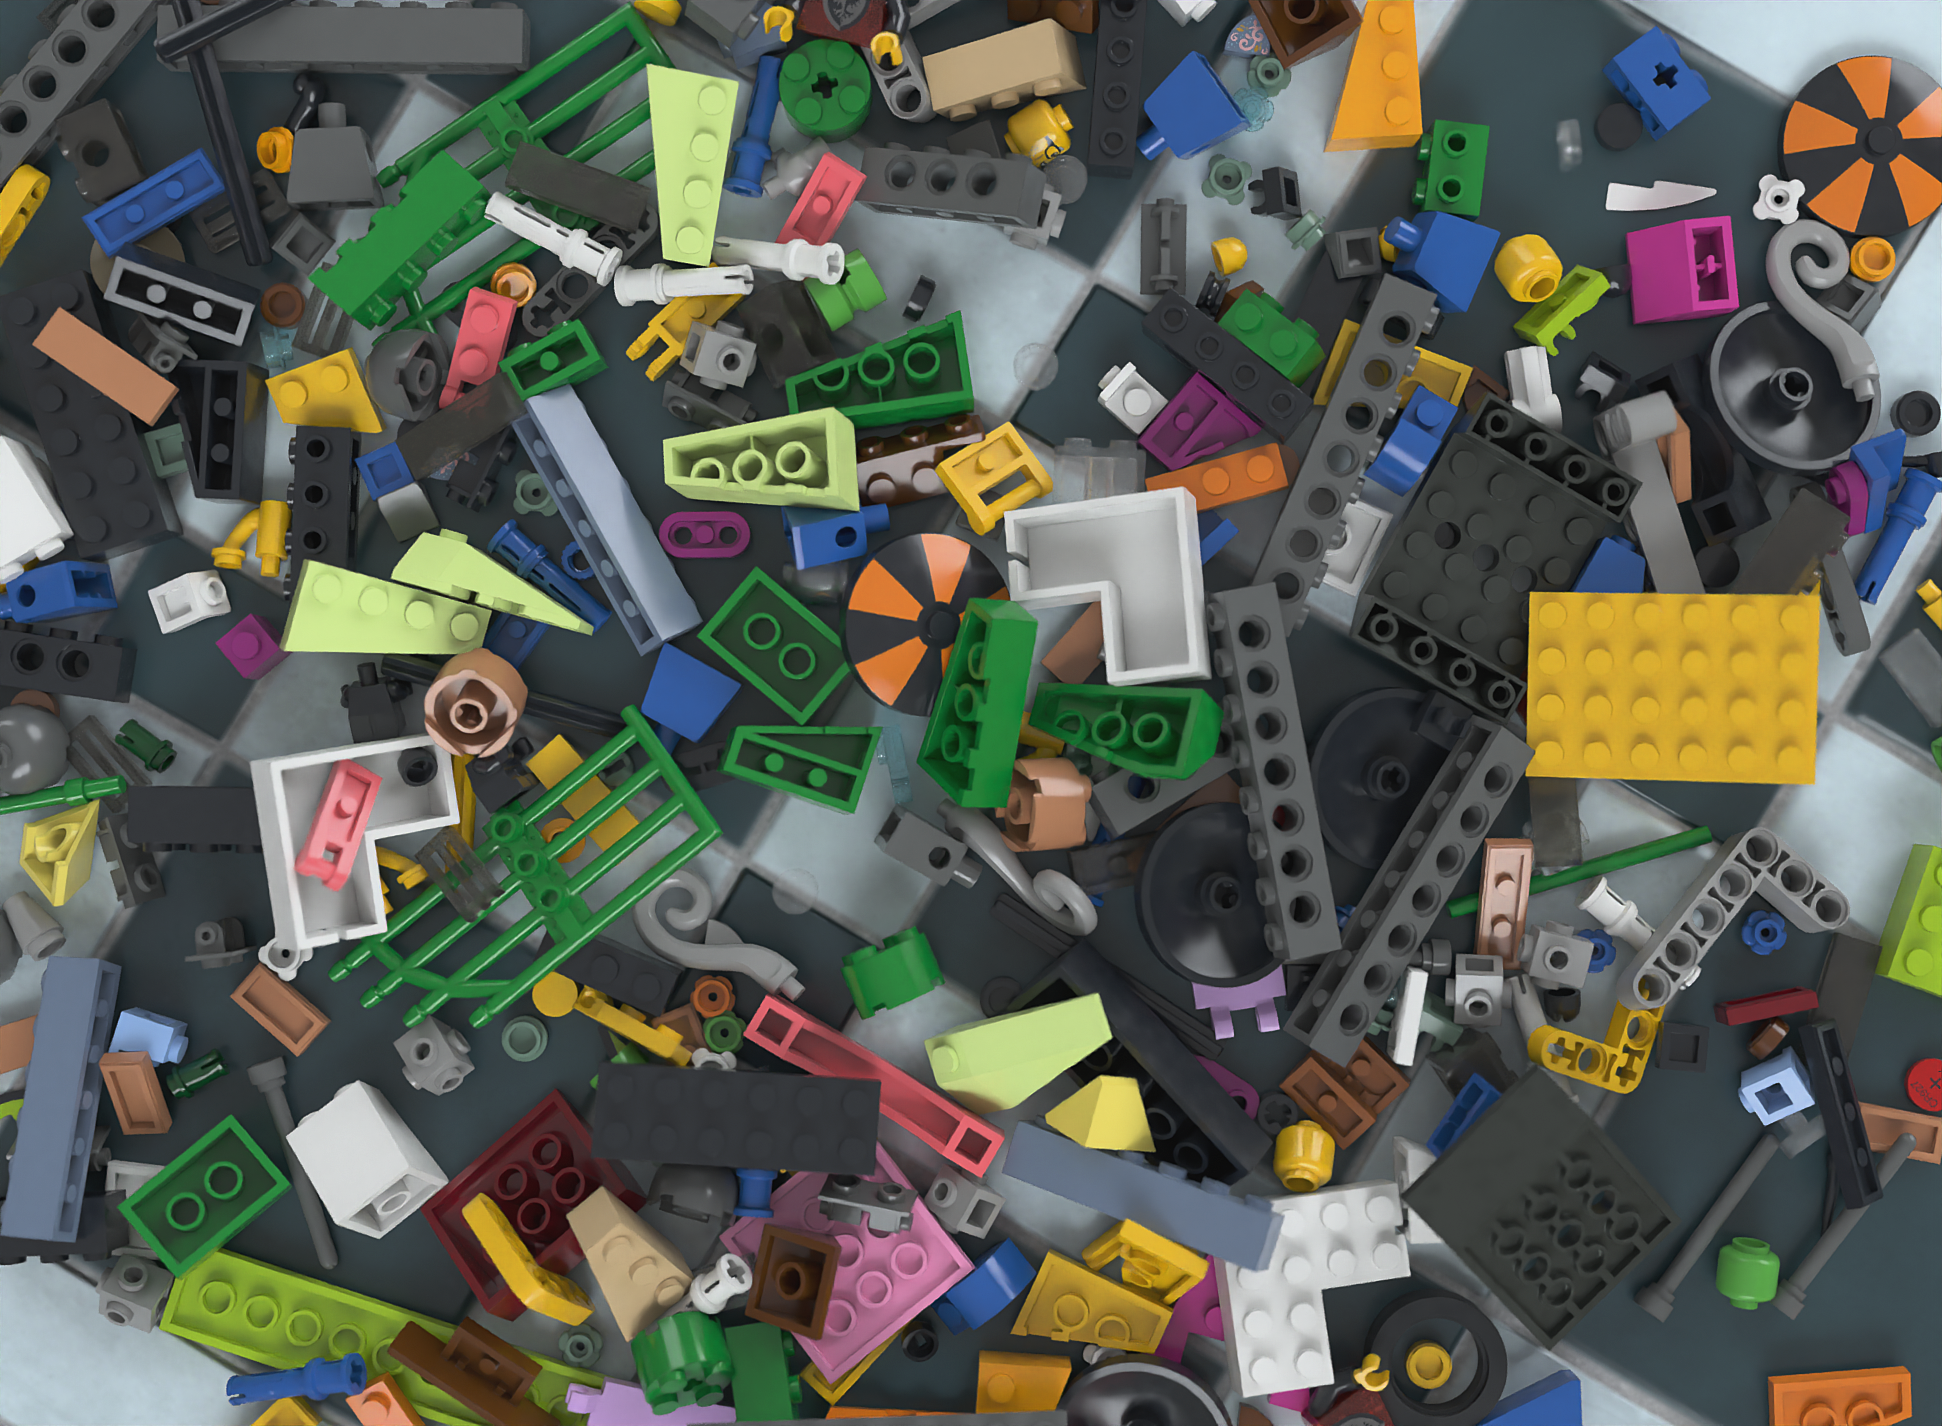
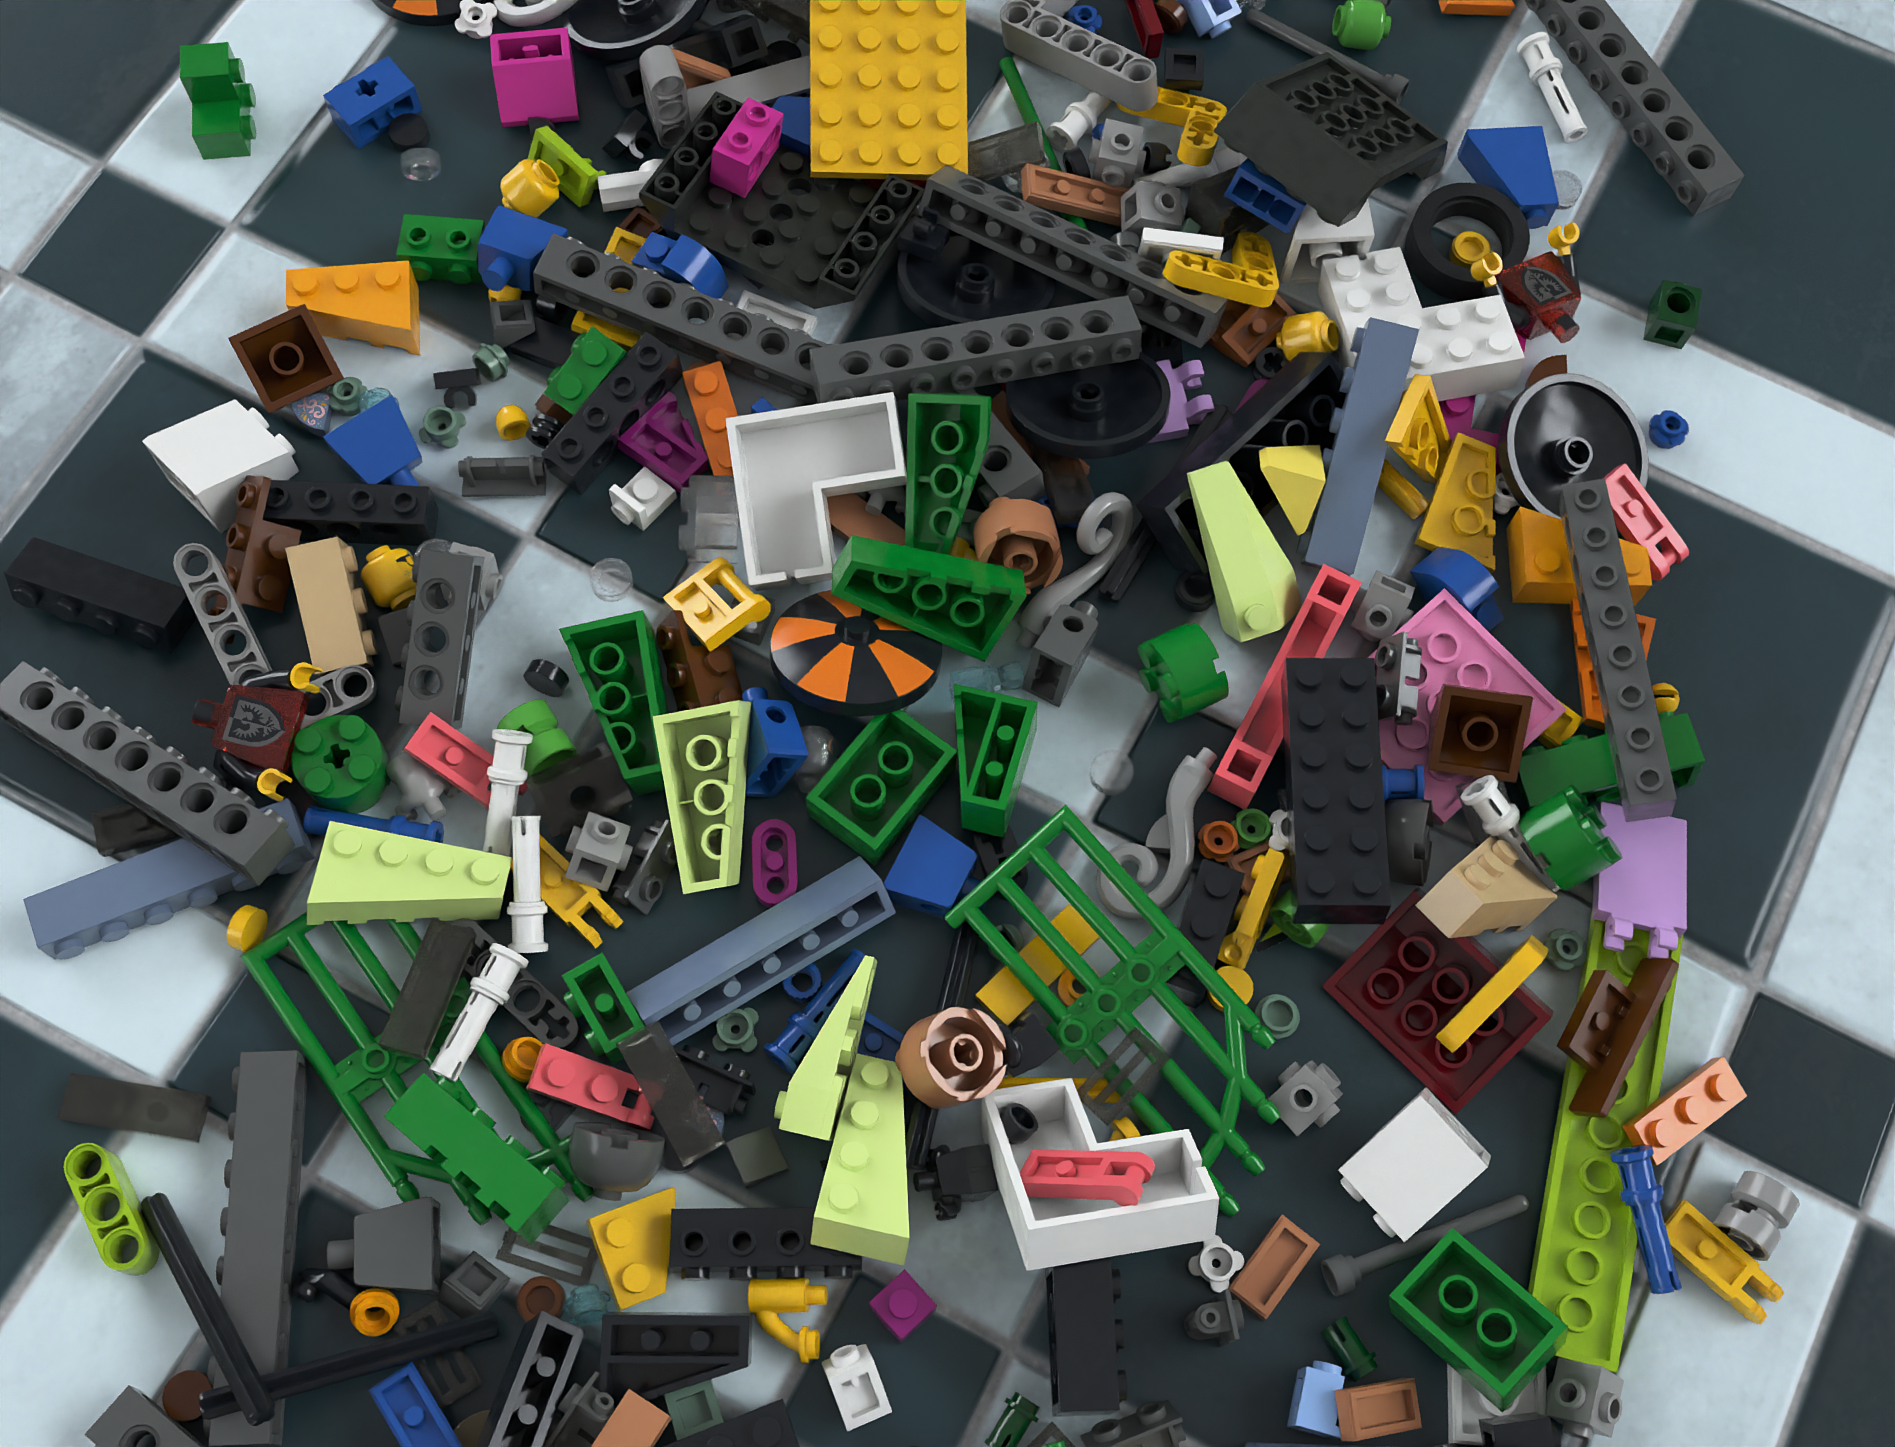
camera: 100 degrees left, 20 degrees down
blue plate [355,441,417,502] -> none
black hinge [901,1320,939,1362] -> none
white sticker [1605,181,1716,211] -> none
none -> dark pink brick [709,98,784,198]
none -> black tile [1063,147,1091,179]
none -> yellow beam [1163,231,1279,308]

